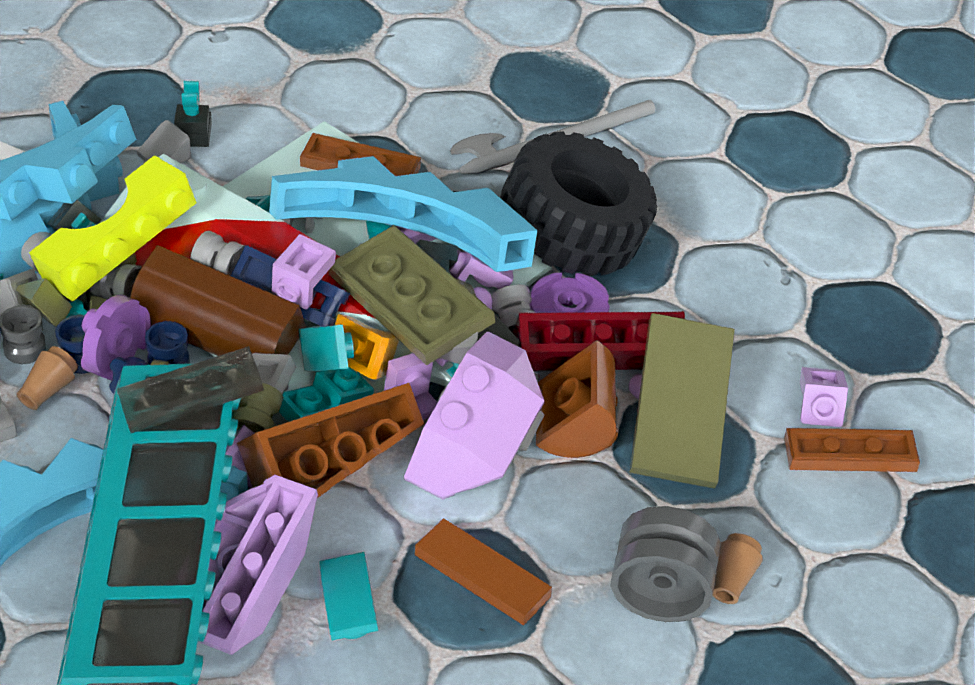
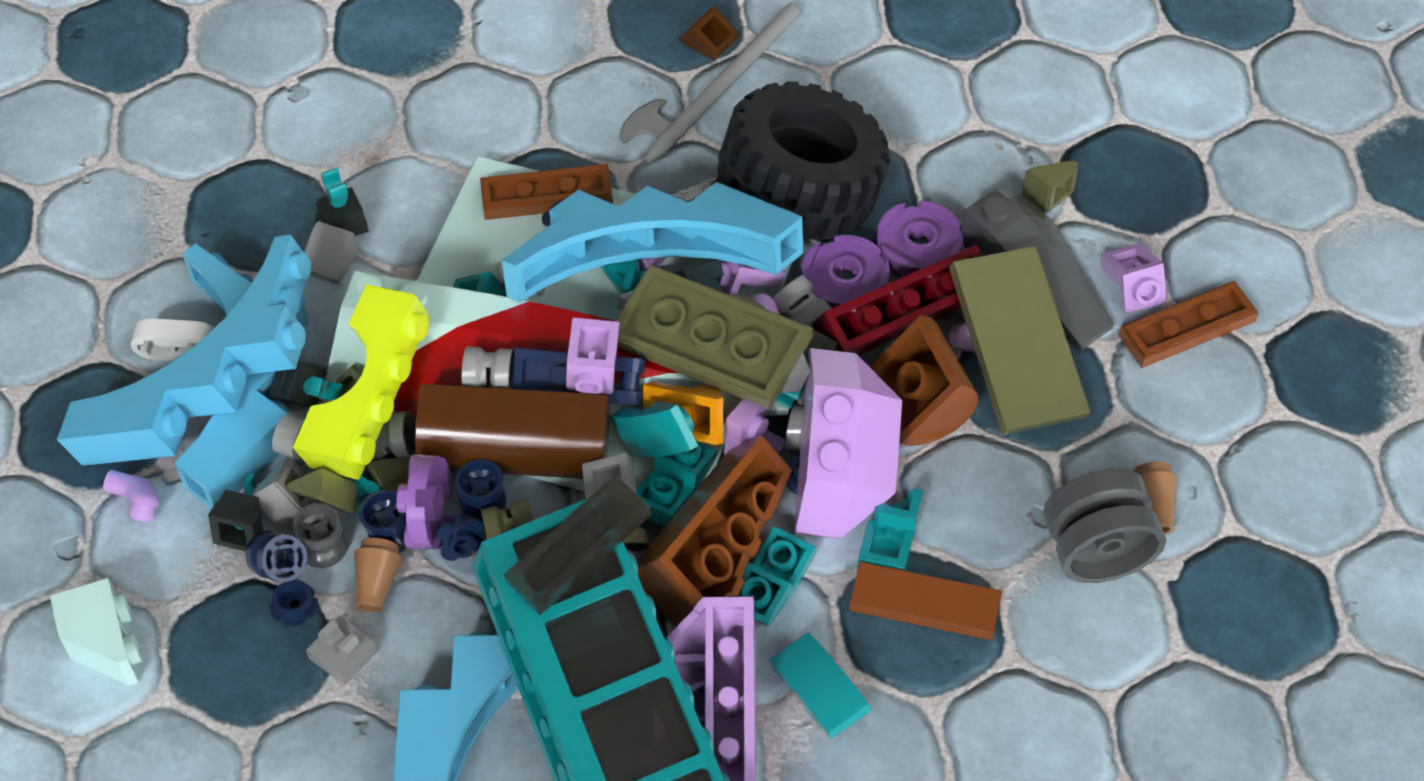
camera: 20 degrees left, 10 degrees up
none -> reddish brown slope [679,6,741,61]
none -> teal slope [738,526,818,627]
none -> teal slope [857,488,923,571]
none -> medium lavender plate [877,201,963,277]
none -> dark grey wedge [961,189,1114,351]
none -> olive slope [1022,160,1078,213]

